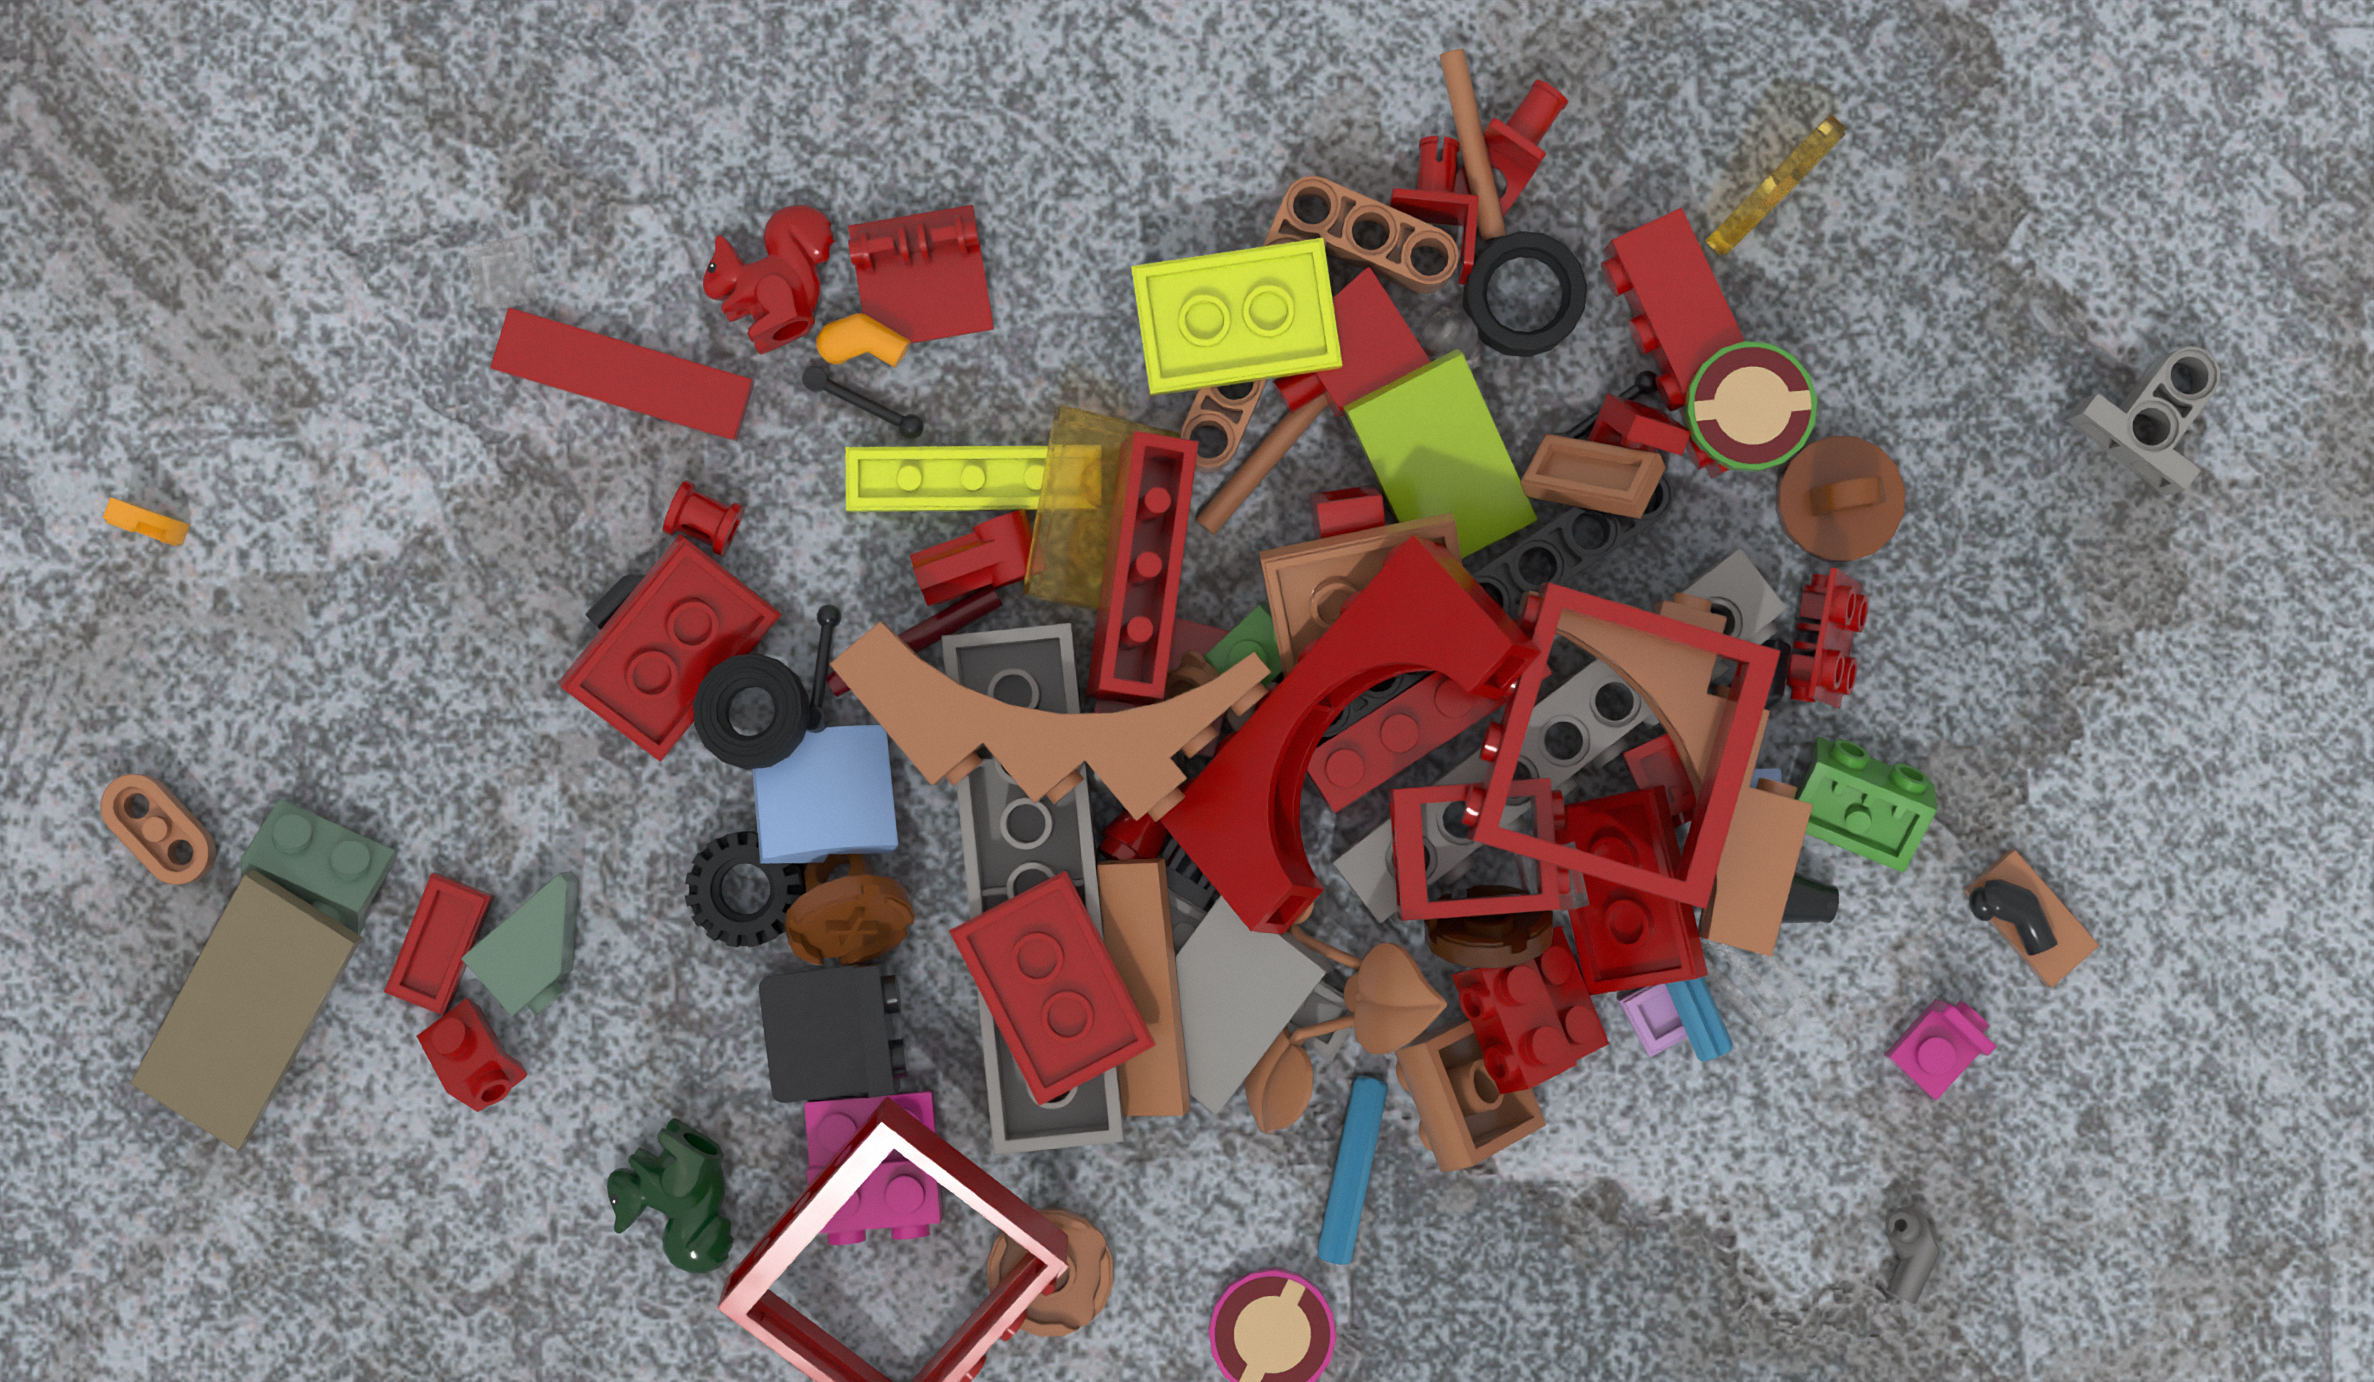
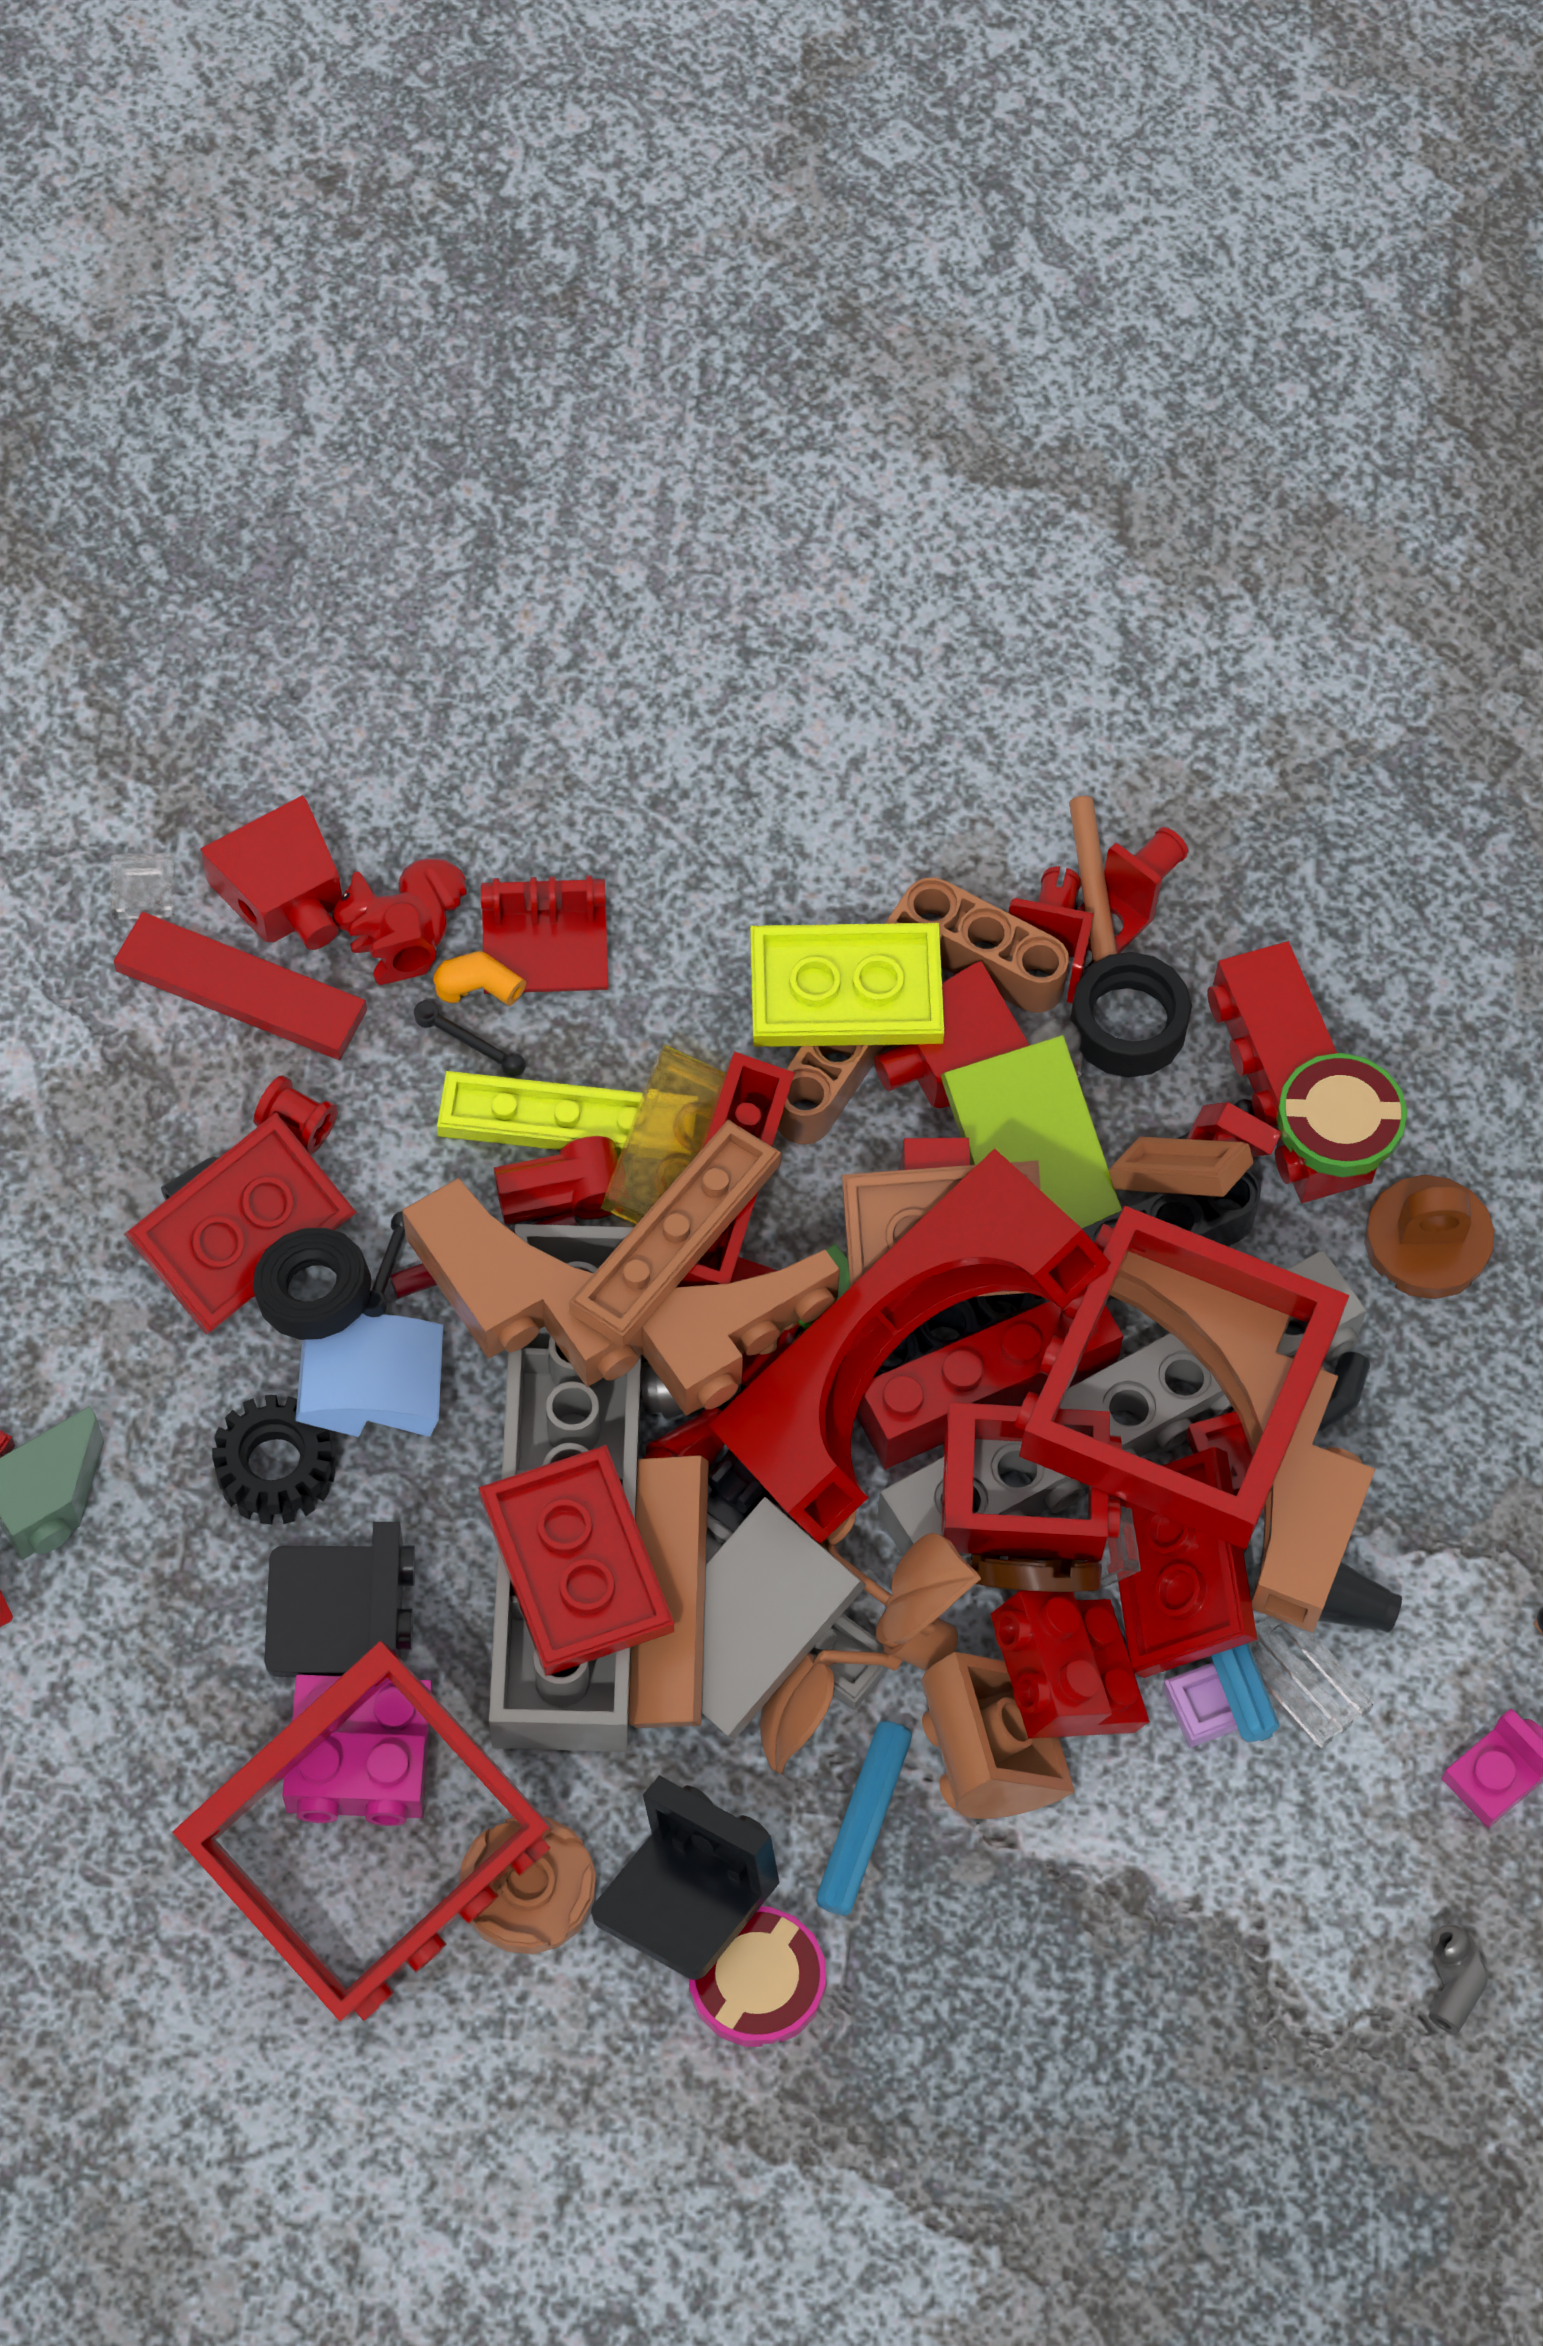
camera: 10 degrees right, 25 degrees down
dark green animal [607,1118,734,1274] -> none
dark orange tile [784,854,915,965] -> none
nougat bar [1195,394,1328,536] -> none
clear yellow tile [1705,113,1847,256] -> none
red hinge [1786,567,1868,709] -> none
bright green bracket [1794,737,1937,873] -> none
none -> red torso [200,795,342,950]
none -> nougat tile [569,1120,781,1348]
none -> black bracket [591,1775,780,1980]

